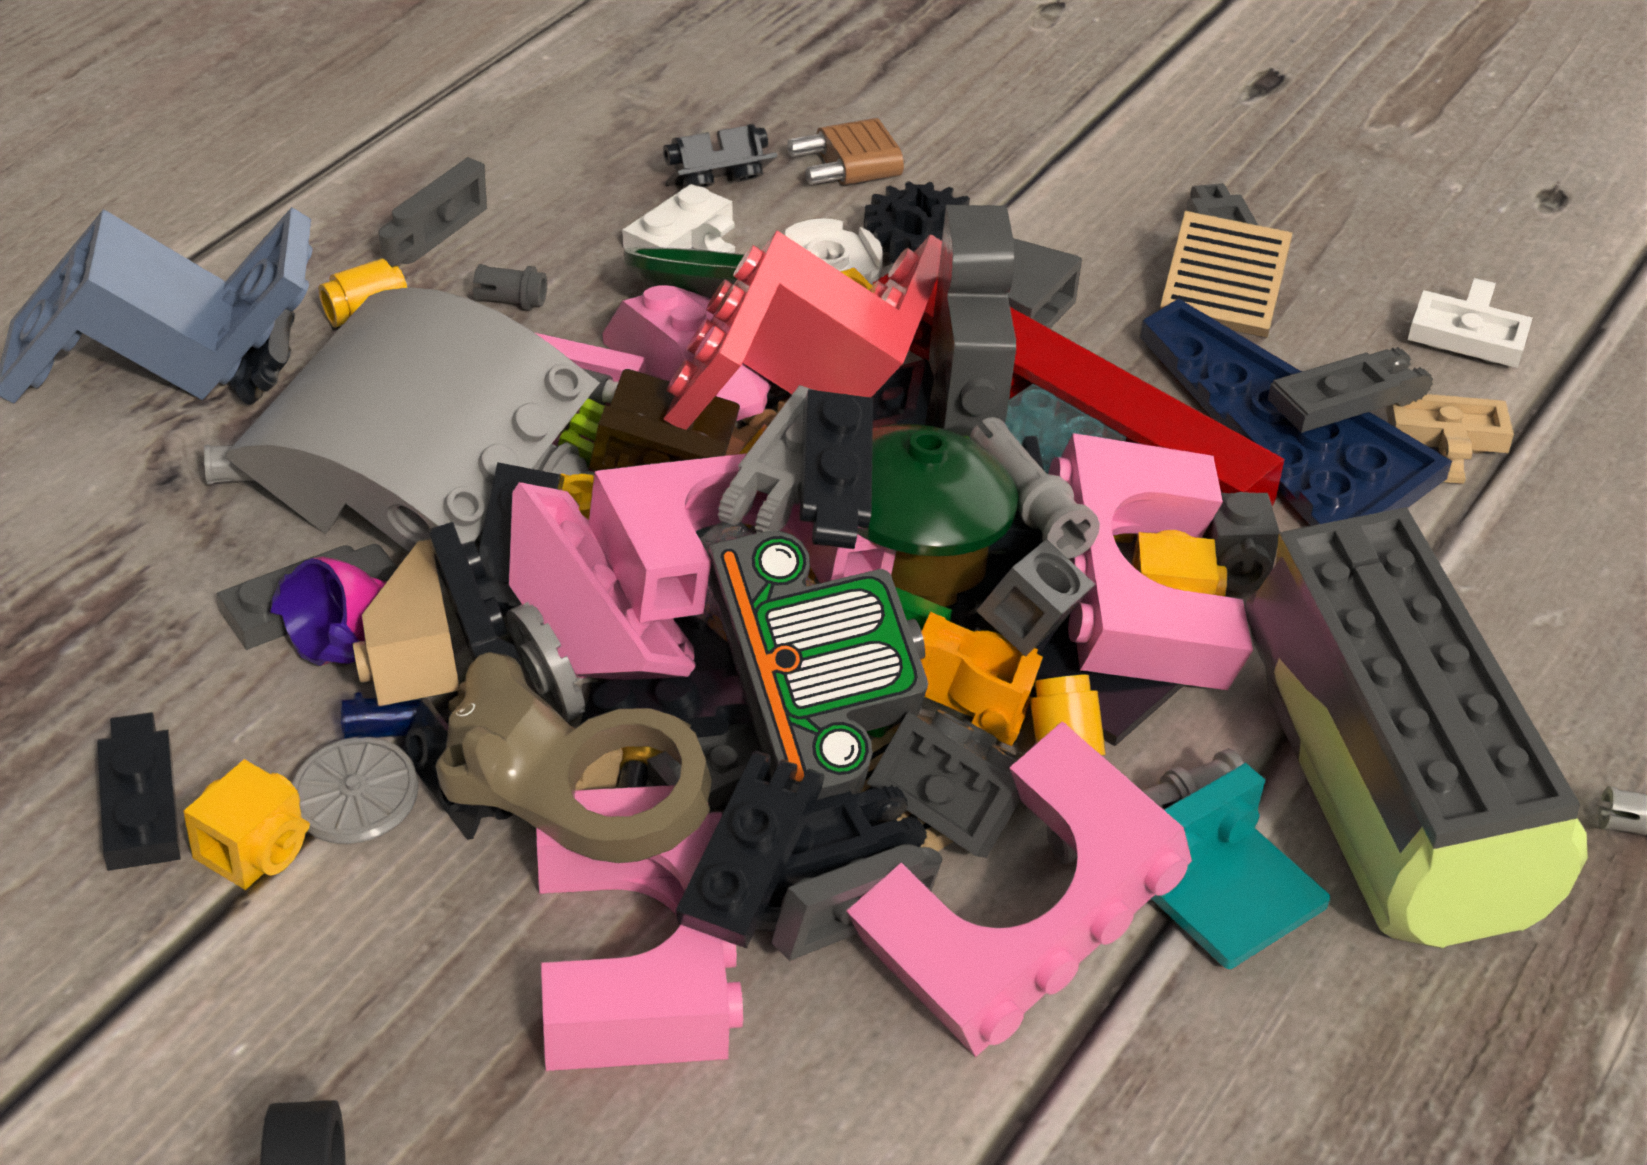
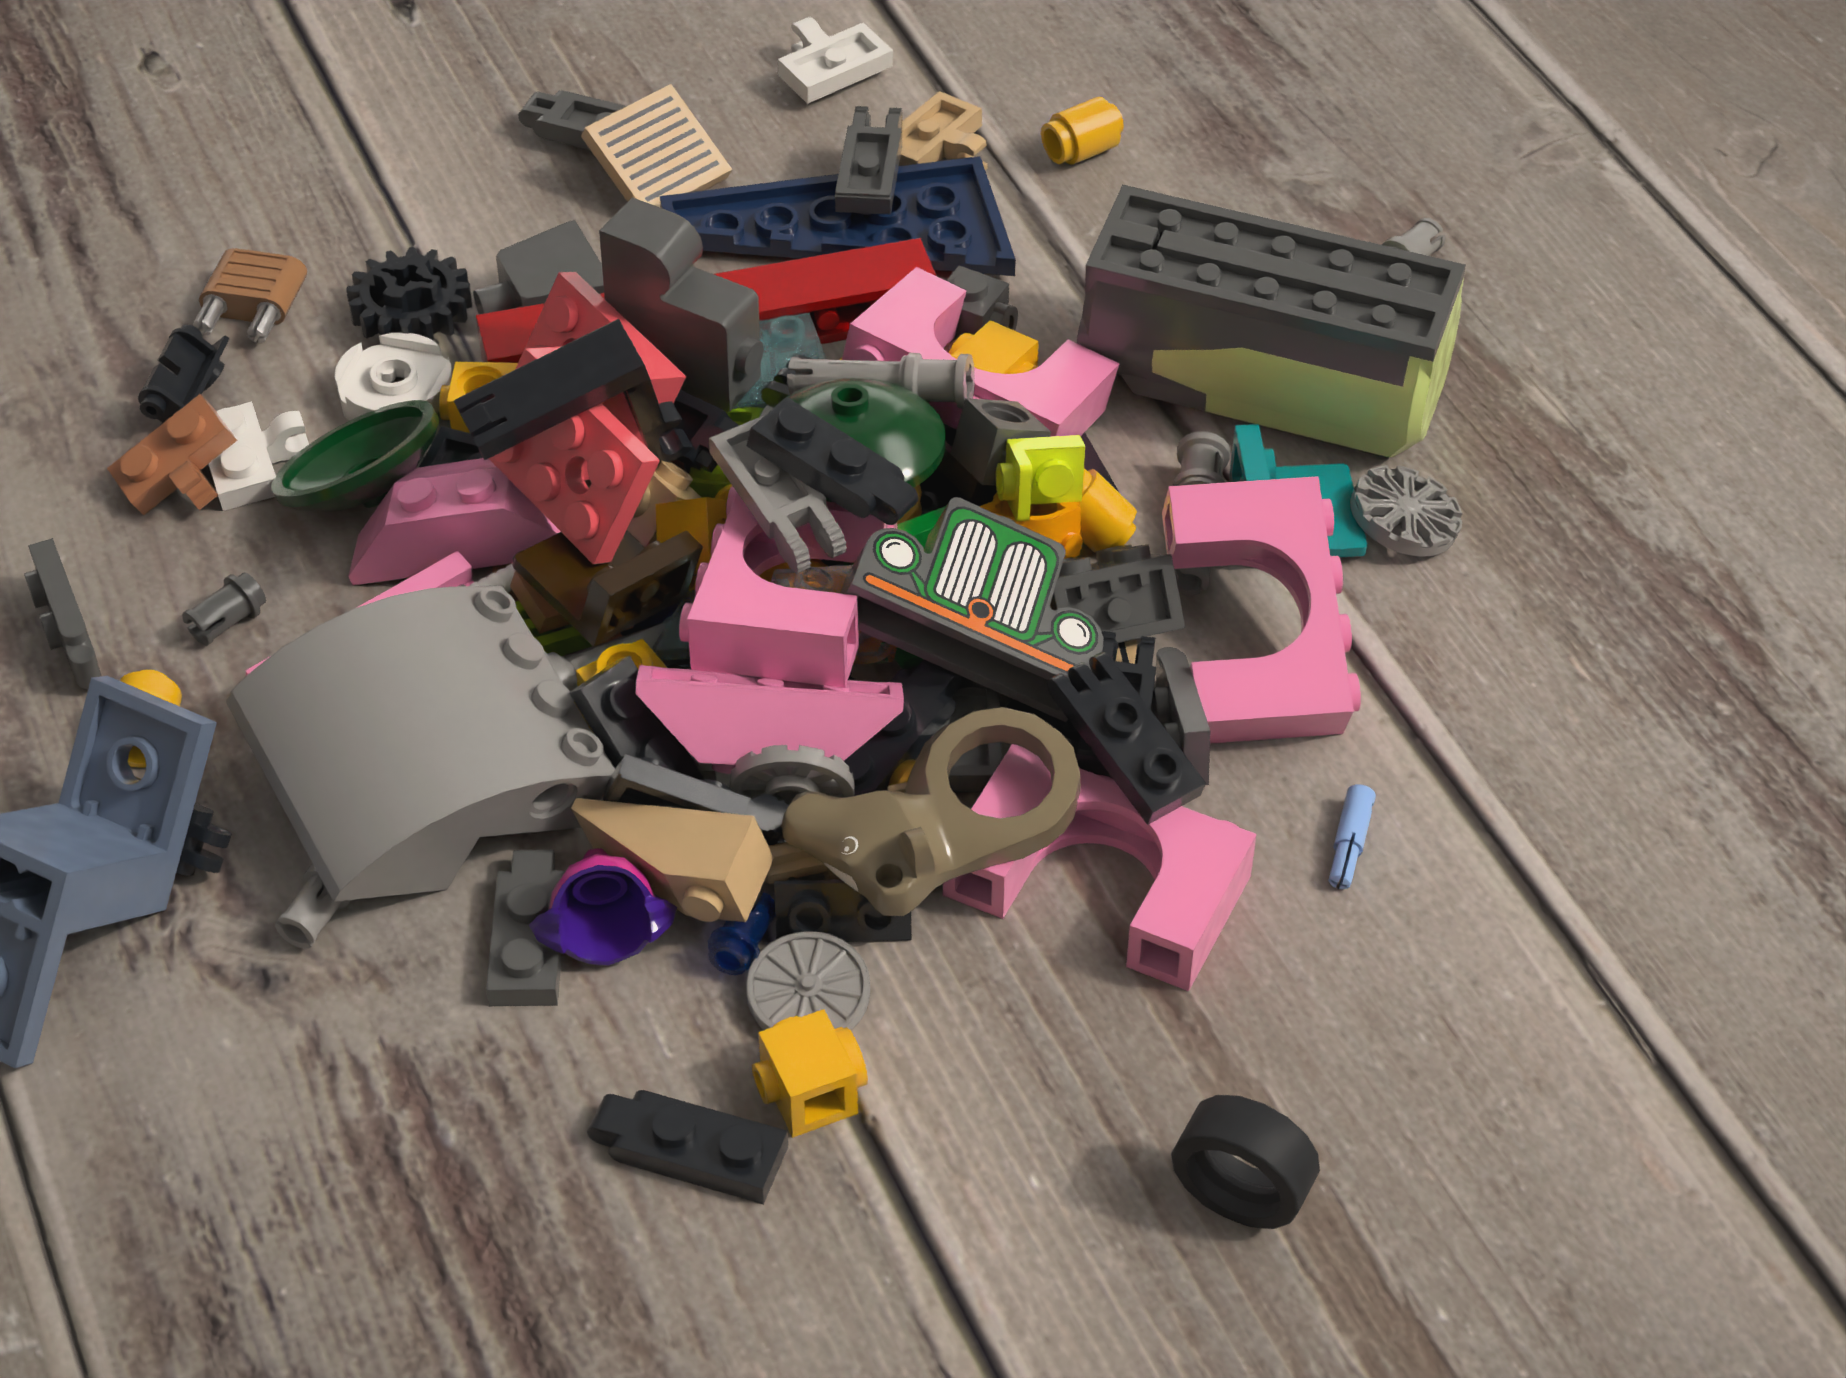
camera: 55 degrees left, 5 degrees up
none -> nougat plate [107,394,237,515]
none -> black hinge [453,319,693,462]
none -> neon yellow bracket [996,435,1085,521]
none -> yellow brick [1041,96,1124,165]
none -> light blue piece [1328,784,1376,890]
none -> light grey wheel [1350,465,1463,557]

